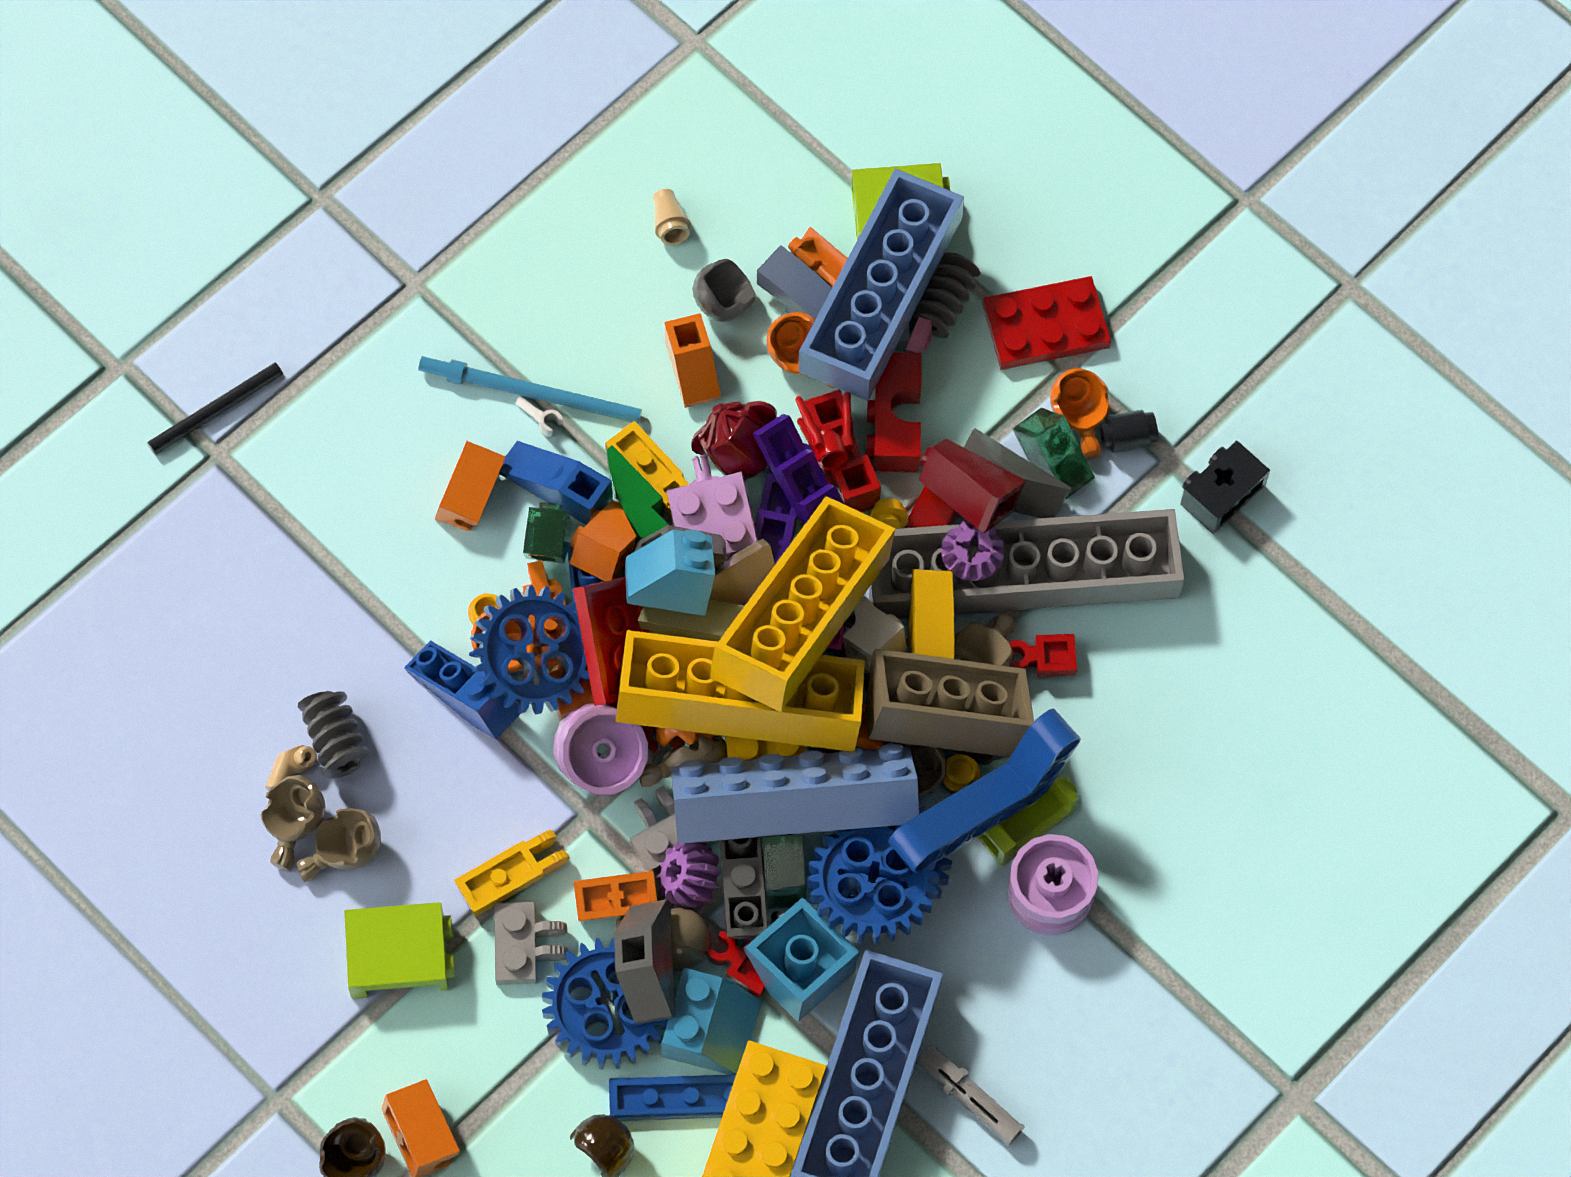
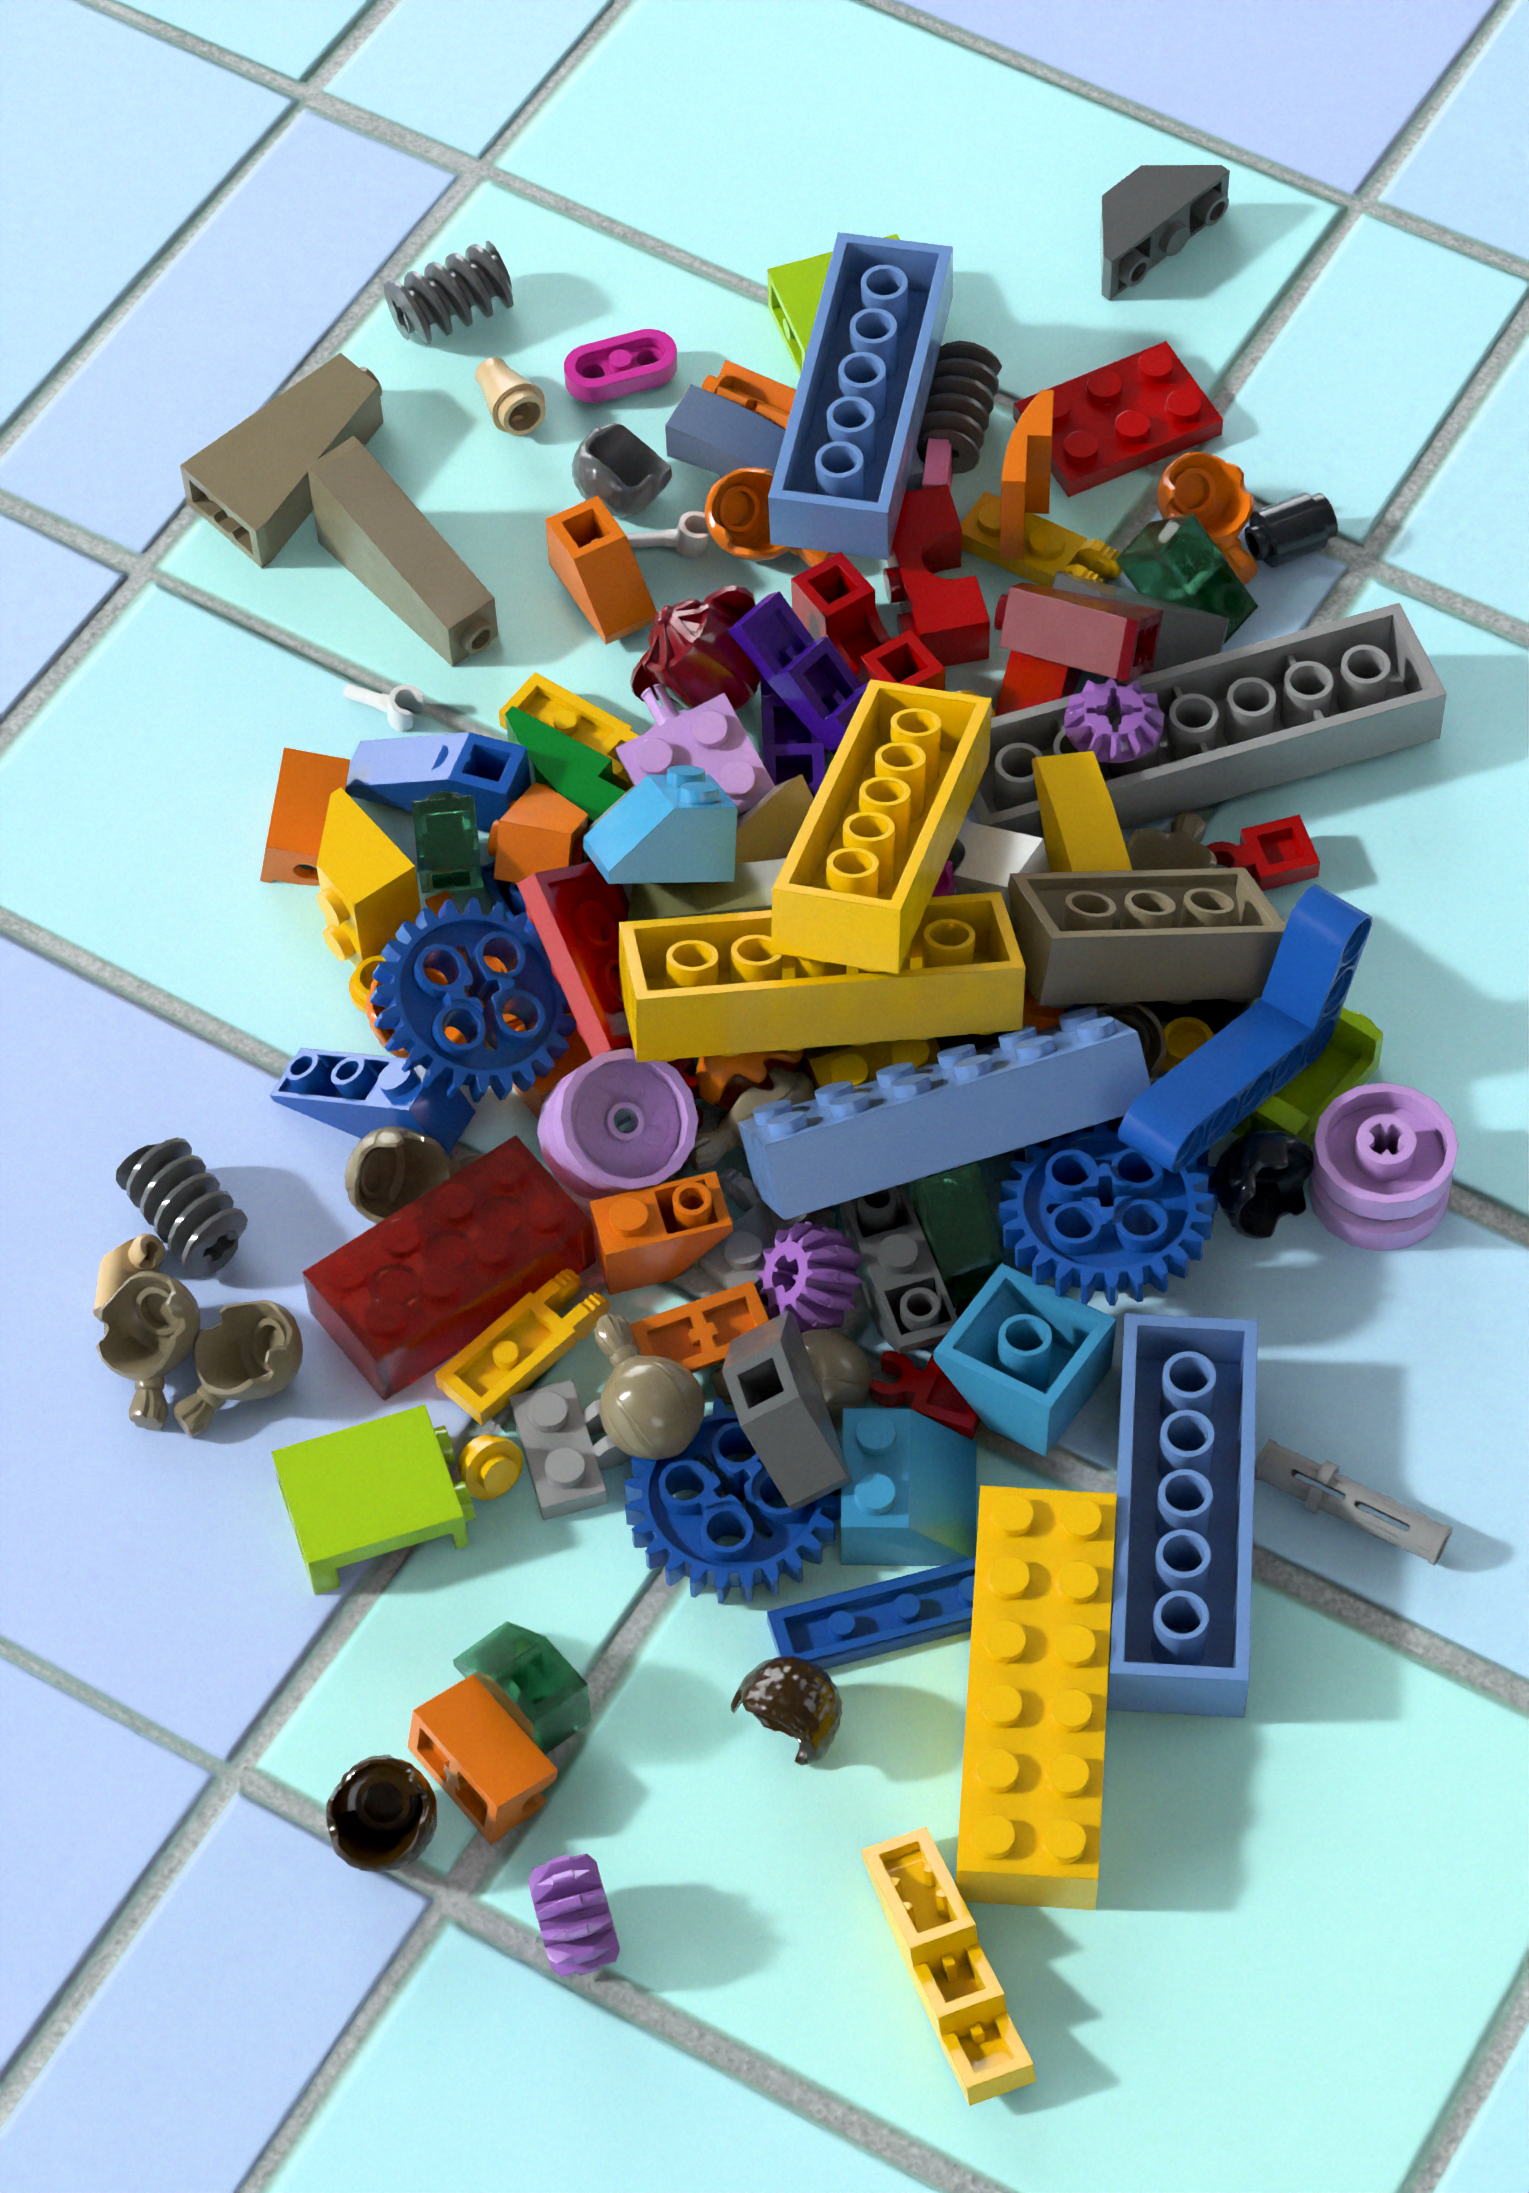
camera: 10 degrees left, 10 degrees down
dark azure bar [418,356,642,424] -> none
red plant [795,392,854,470] -> none
black brick [1180,440,1270,534] -> none
none -> dark tan slope [180,353,384,568]
none -> clear red brick [302,1135,596,1401]
none -> dark tan slope [307,436,498,667]
none -> yellow slope [316,787,421,968]
none -> dark tan hair [344,1126,491,1227]
none -> dark grey piece [384,241,514,345]
none -> clear green slope [453,1621,592,1755]
none -> yellow plate [458,1434,523,1500]
none -> dark pink plate [564,329,678,403]
none -> orange slope [589,1171,733,1295]
none -> dark tan hair [594,1313,705,1460]
none -> white hand [626,511,709,559]
none -> yellow hinge [960,491,1126,588]
none -> orange slope [999,390,1054,559]
none -> dark grey slope [1100,165,1230,301]
none -> black hair [1214,1129,1314,1239]

